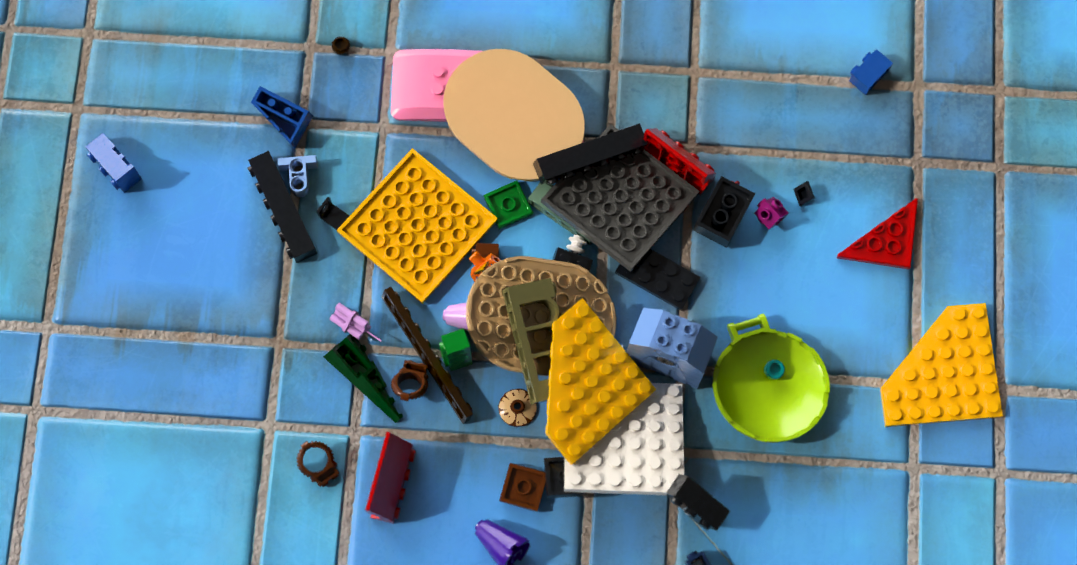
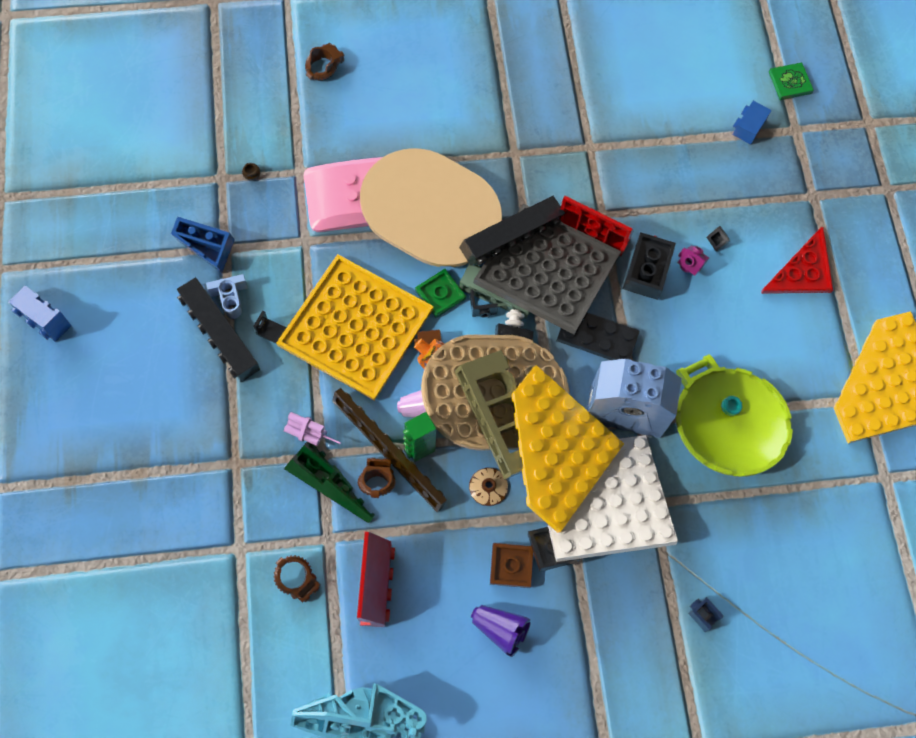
camera: 15 degrees left, 5 degrees down
black wedge [666,474,730,531] -> none
none -> black bracket [470,289,498,318]
none -> green tile [769,62,814,100]

